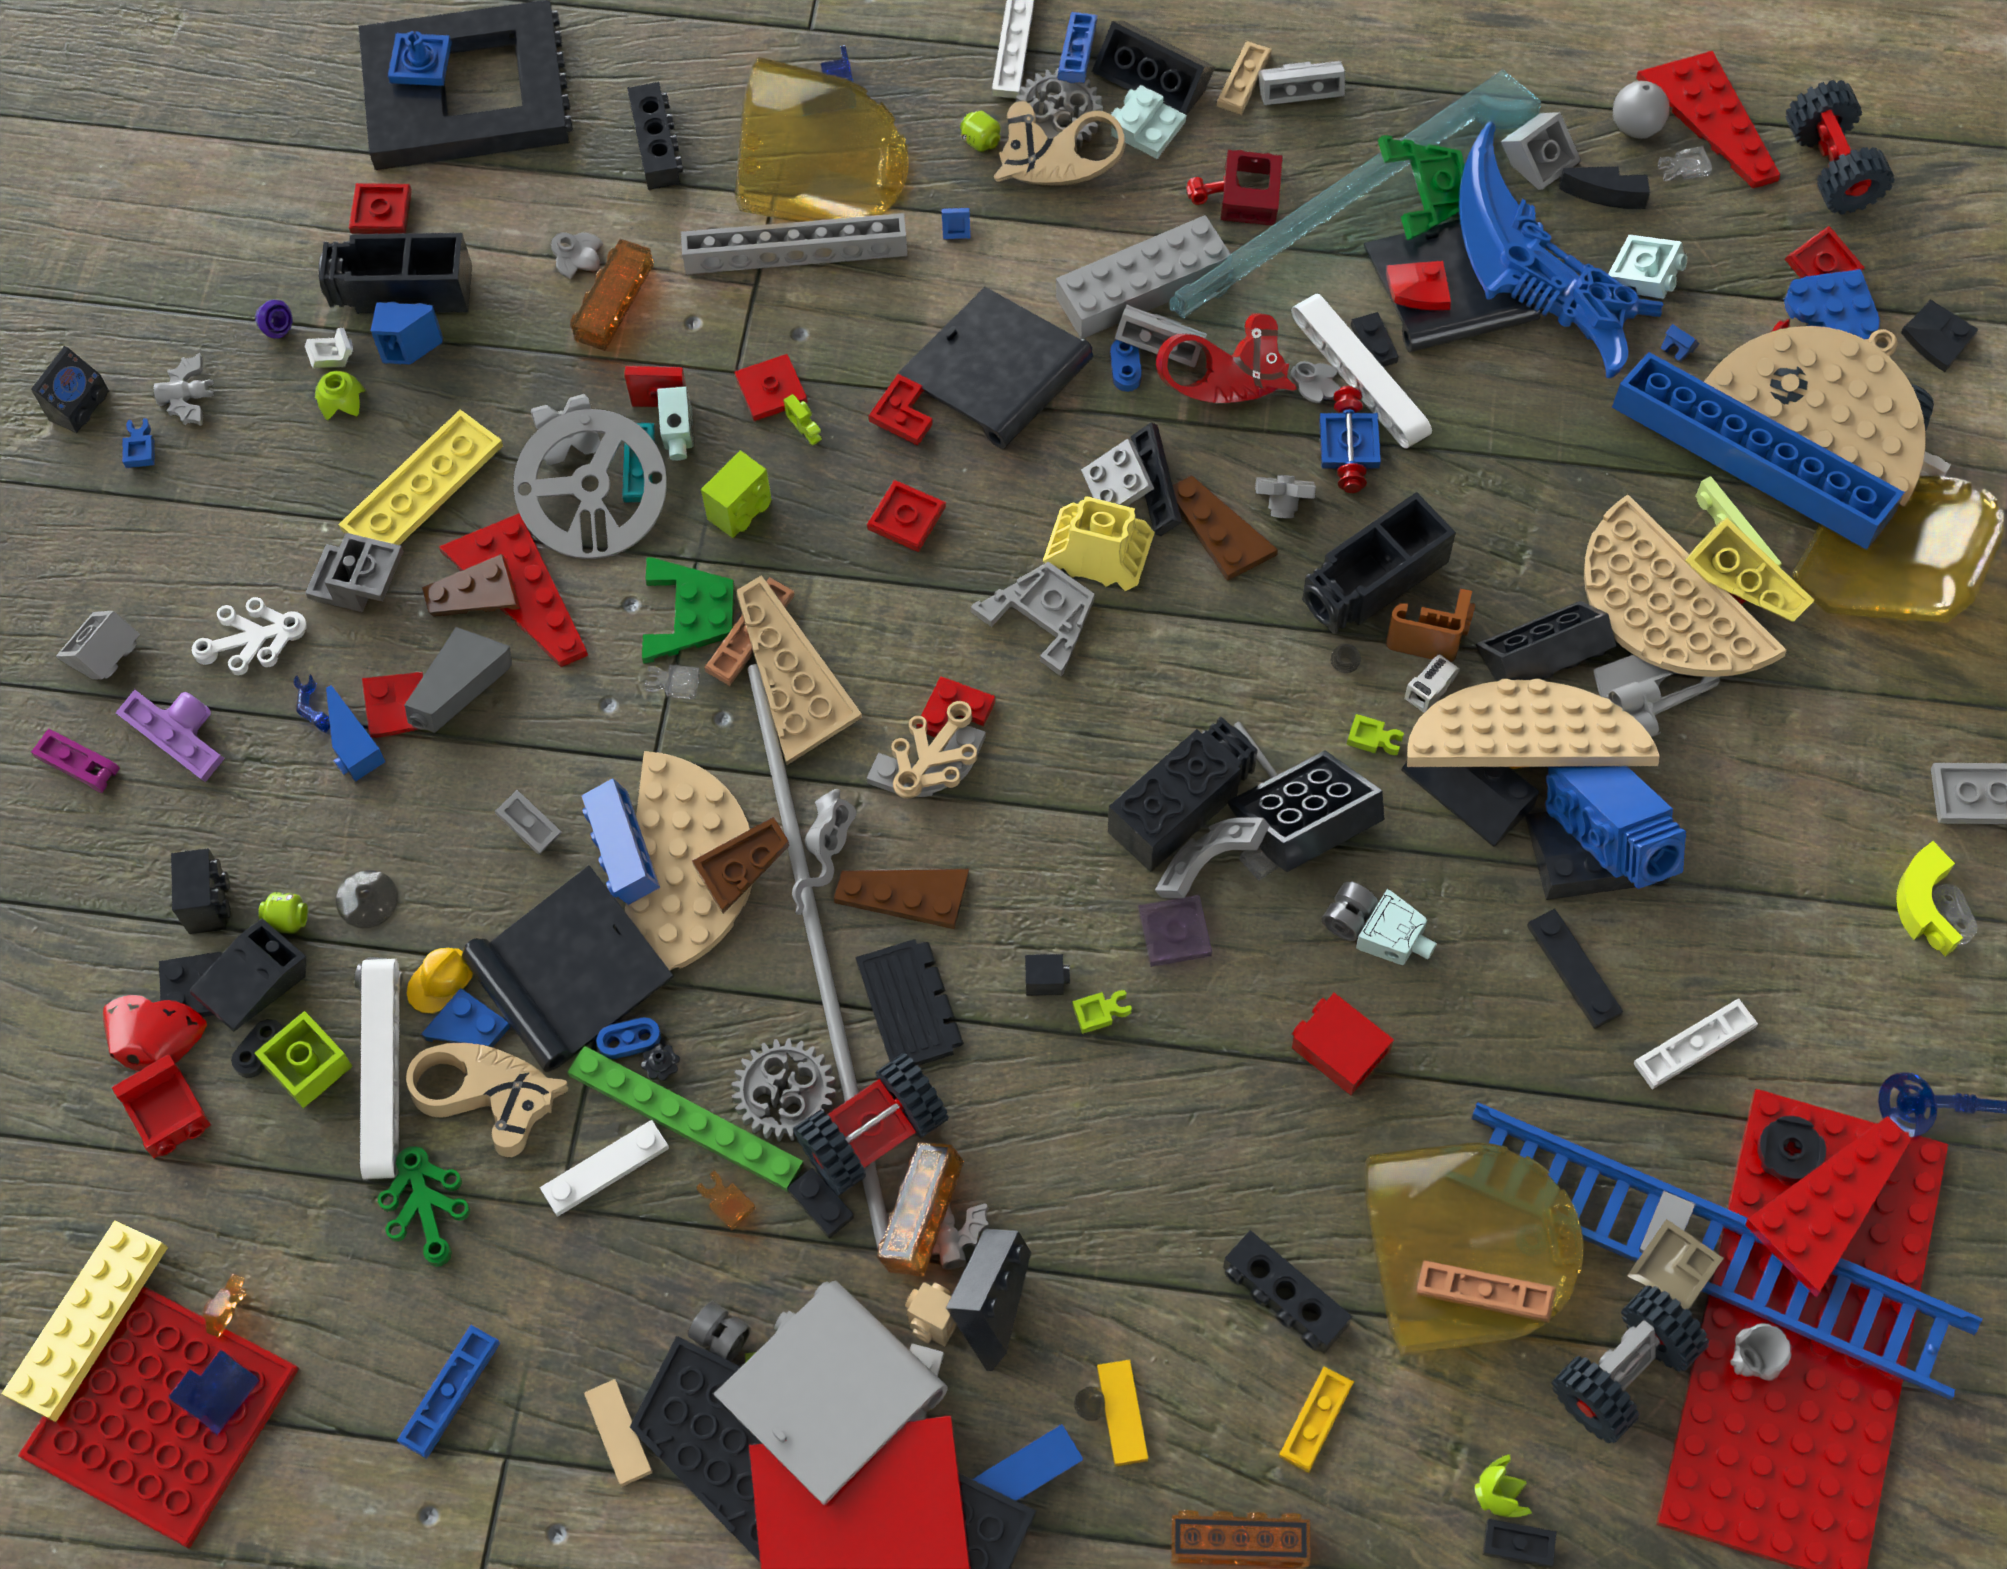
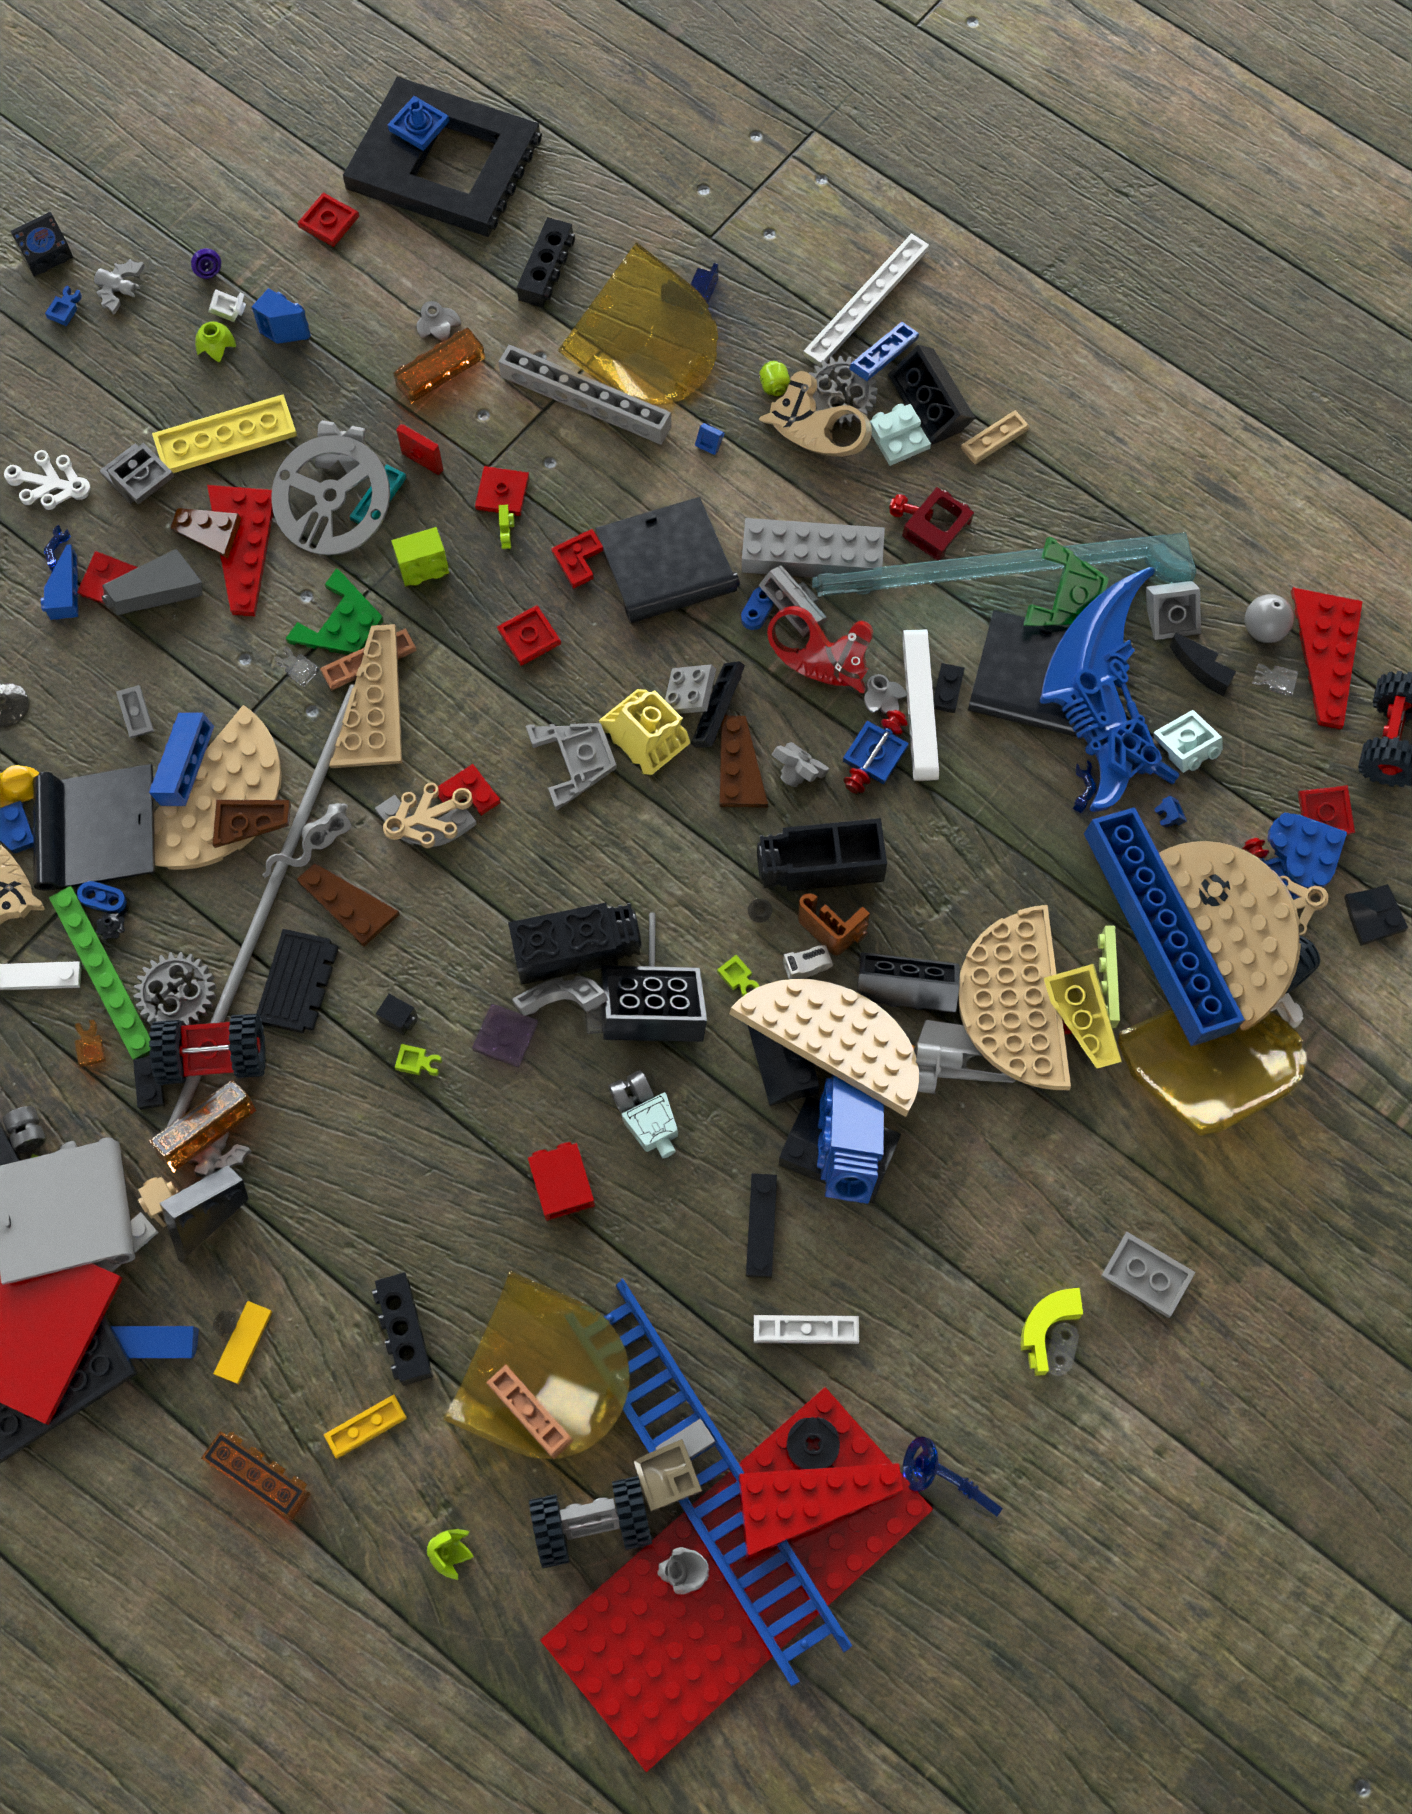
camera: 30 degrees right, 5 degrees up
black piece [318,233,472,314] -> none
light aqua torso [657,387,694,461] -> none
light grey piece [1259,61,1345,105] -> none
red plate [1386,261,1451,310] -> none
black plate [1482,1518,1557,1568] -> none
none -> clear blue arm [1073,760,1097,813]

